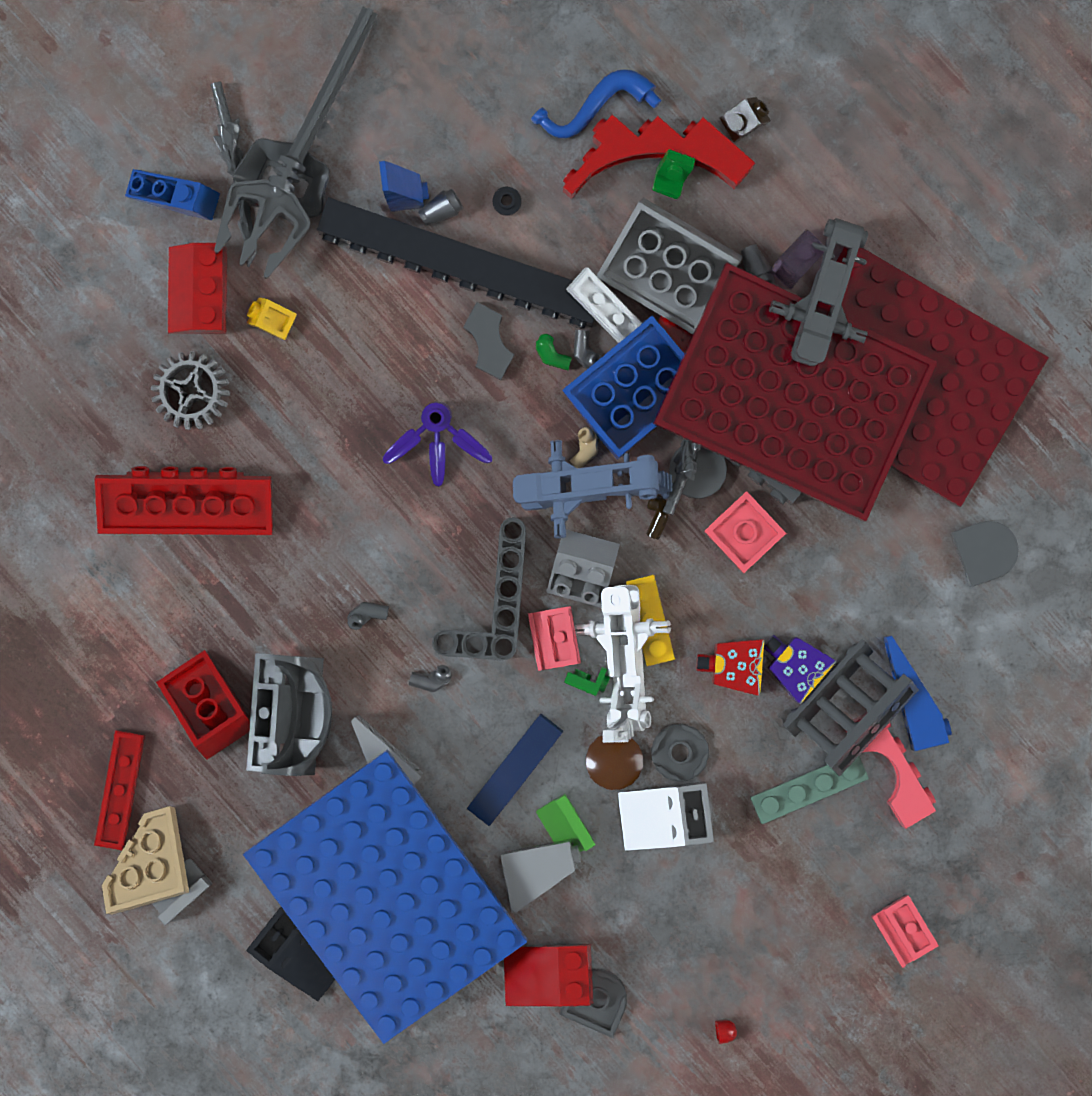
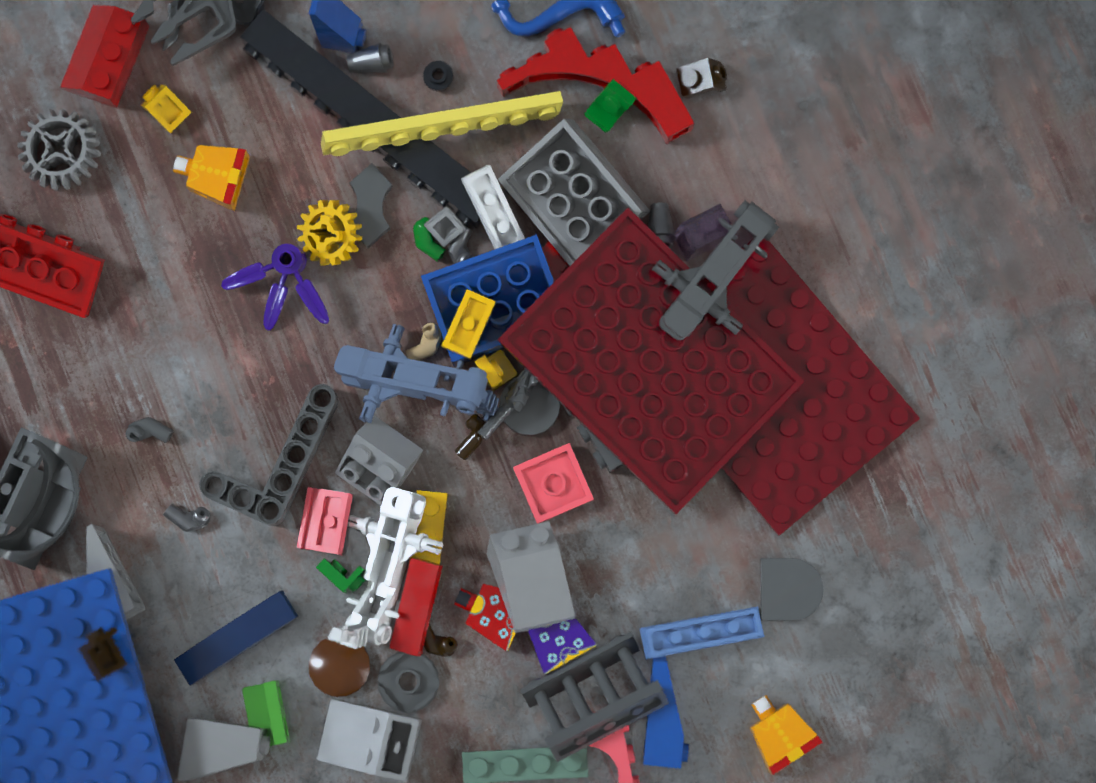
camera: 20 degrees right, 5 degrees down
none -> dark brown bracket [78,627,128,682]
none -> light orange torso [173,145,250,211]
none -> yellow gear [297,200,362,266]
none -> light yellow plate [321,91,563,156]
none -> red tile [389,557,443,657]
none -> light grey slope [424,206,467,247]
none -> dark brown arm [424,623,458,657]
none -> yellow plate [442,289,496,360]
none -> yellow bracket [475,350,517,391]
none -> light grey slope [487,521,575,633]
none -> medium blue tile [640,607,764,659]
none -> light orange torso [750,695,823,775]

